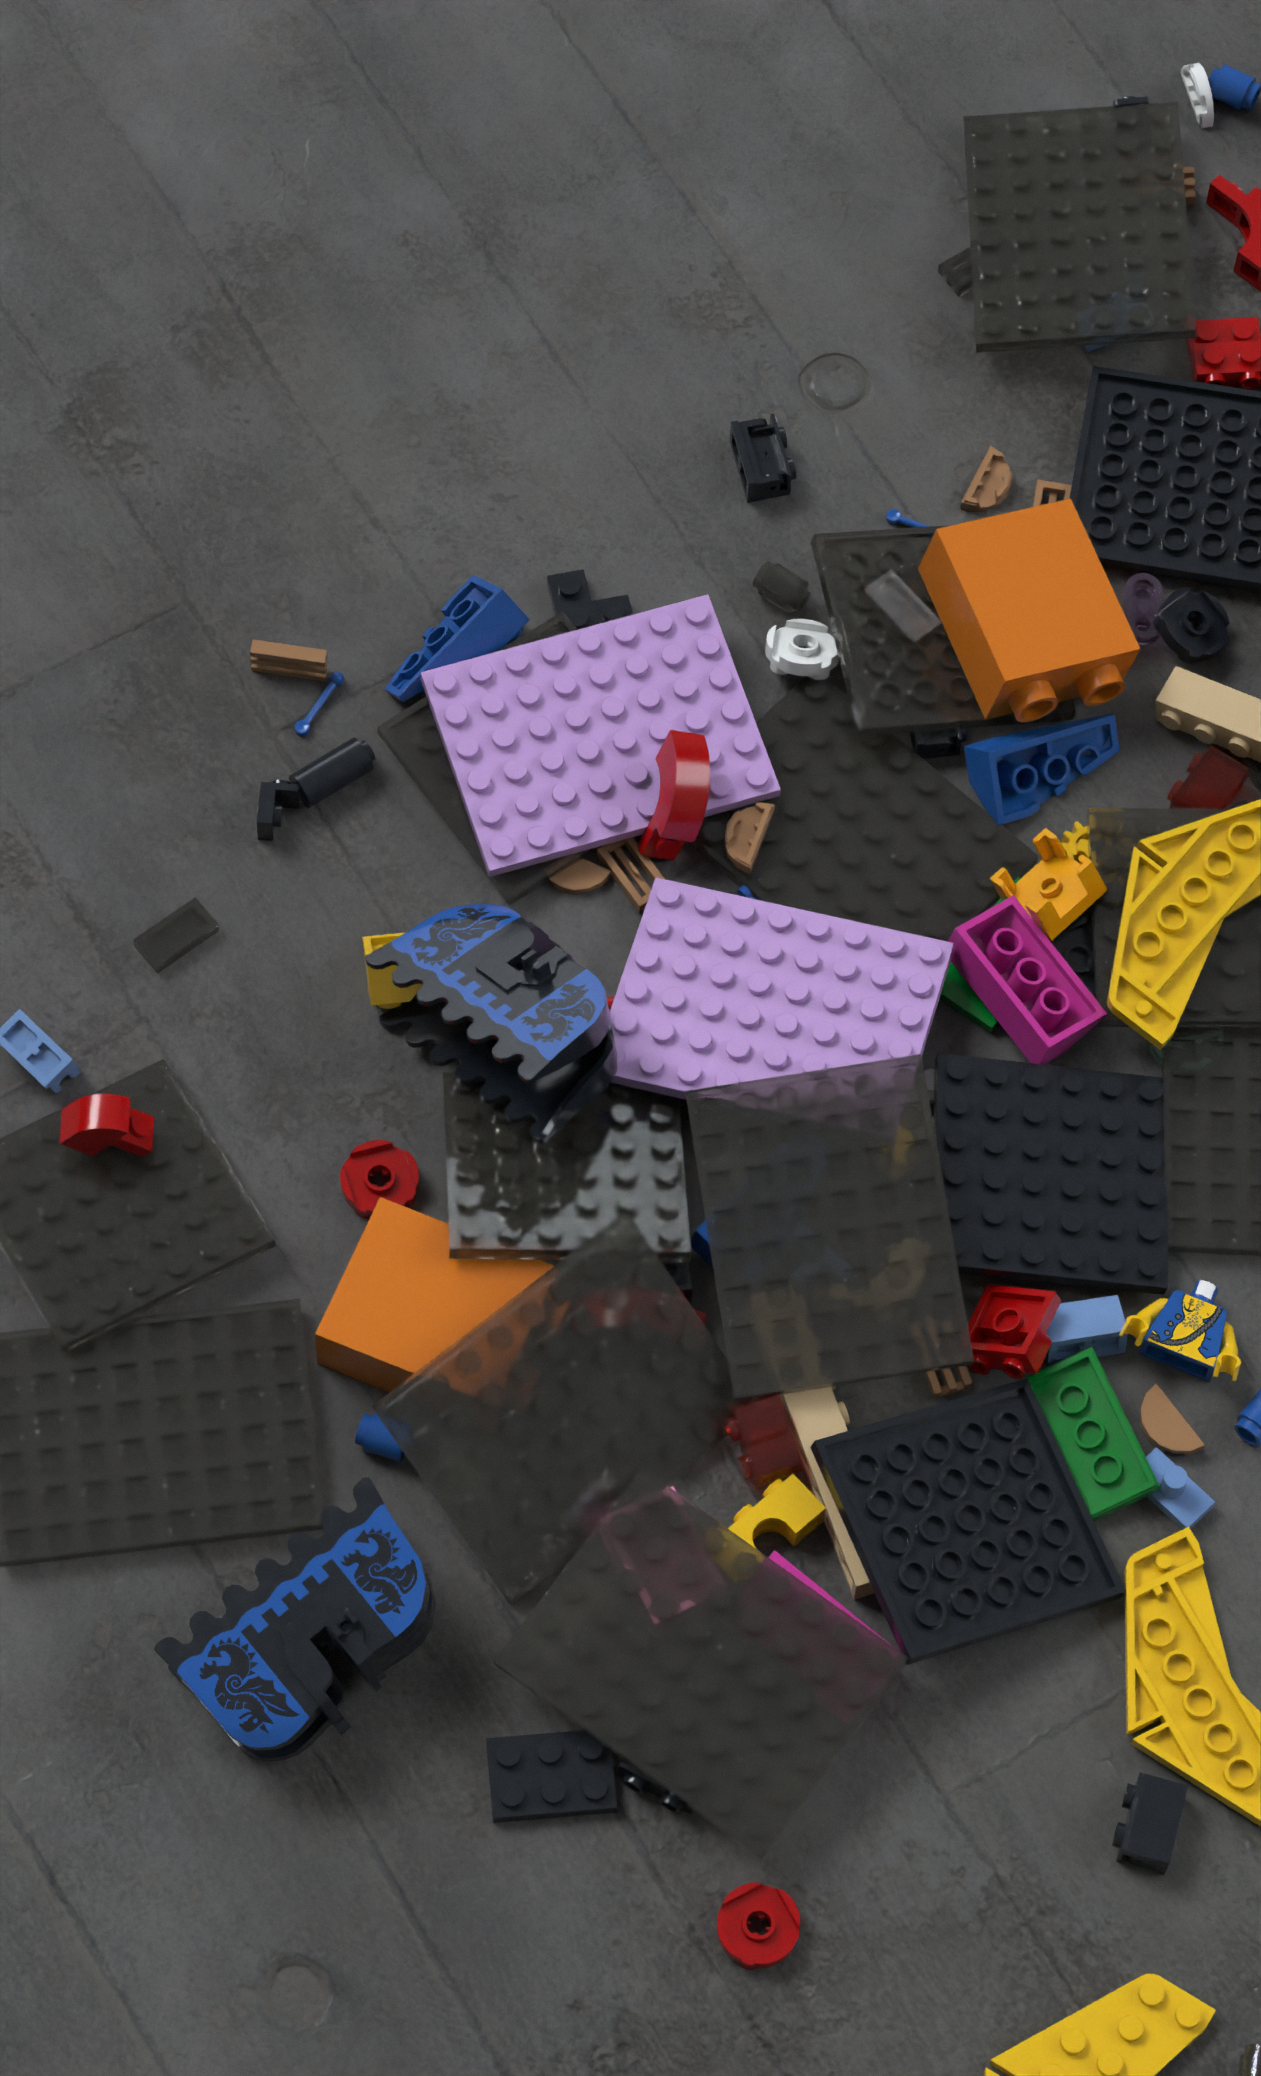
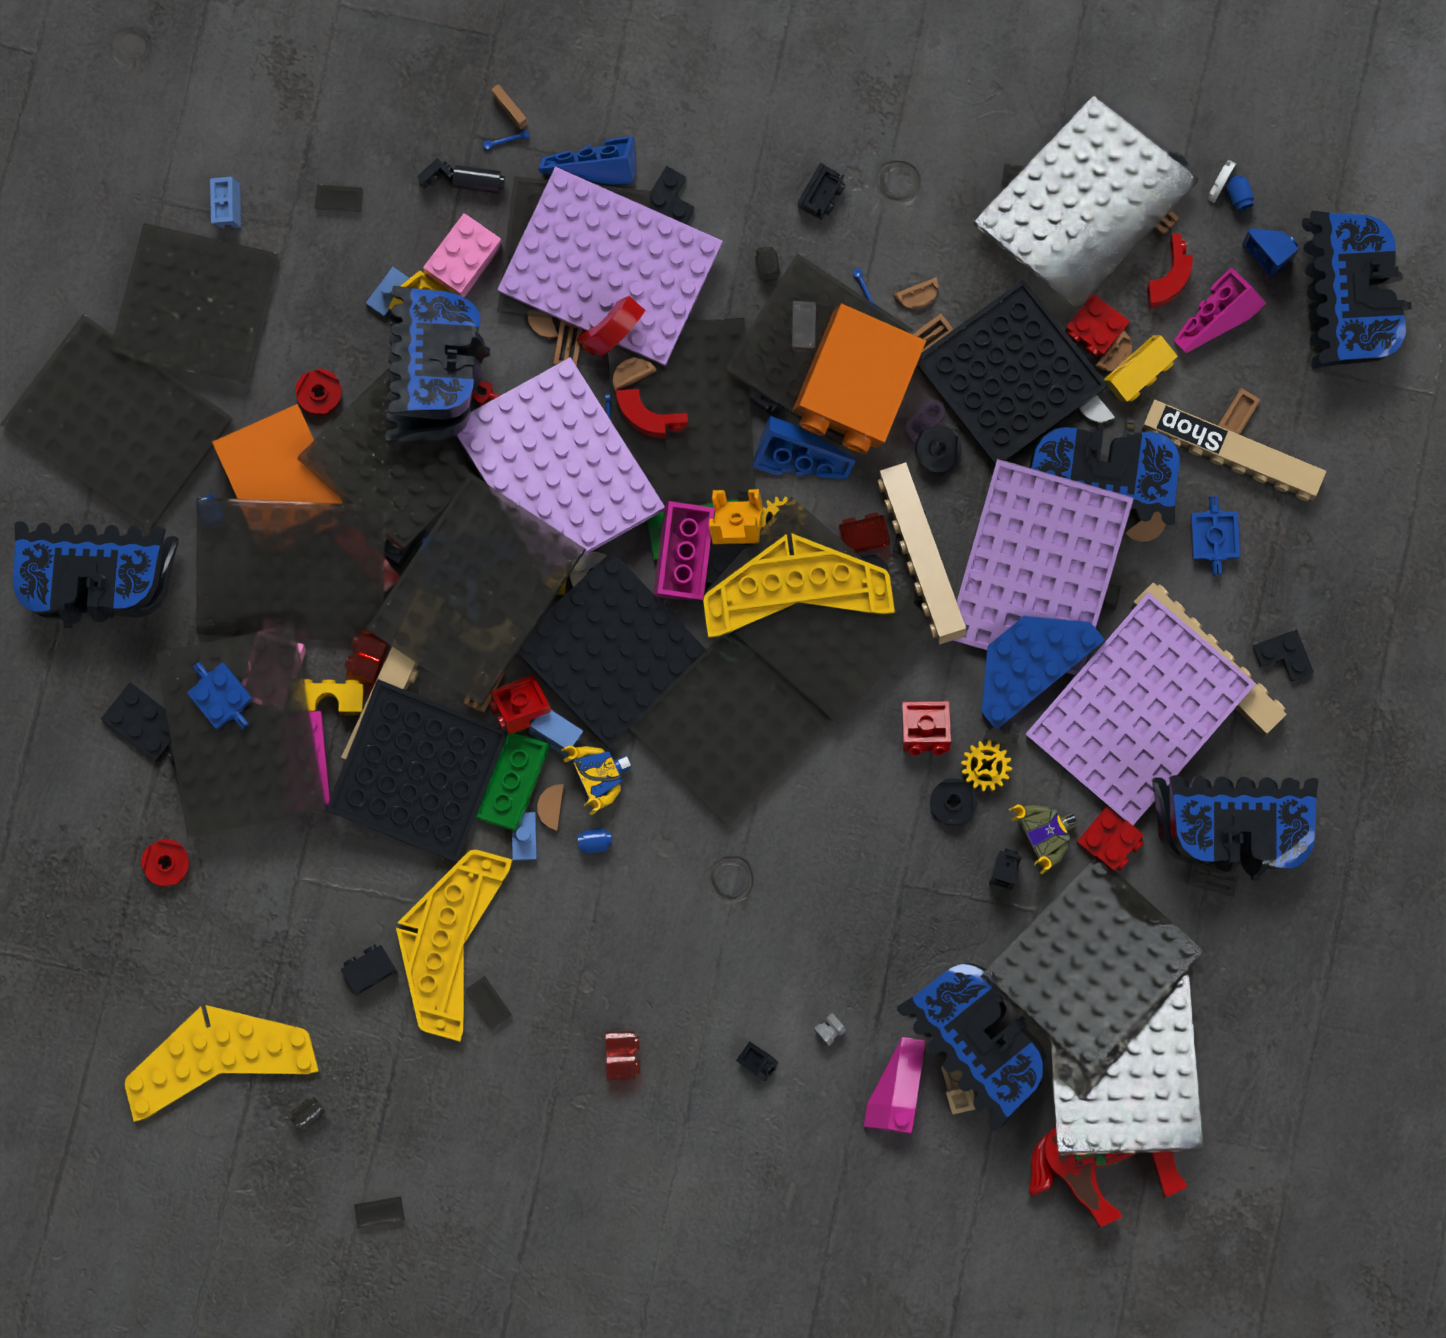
camera: 45 degrees right, 15 degrees up
red brick [59,1094,154,1157] -> none
white plate [765,619,841,680] -> none
none -> blue plate [187,662,253,730]
none -> medium blue tile [366,267,410,318]
none -> bright pink piece [423,213,502,297]
none -> red arch [616,389,688,438]

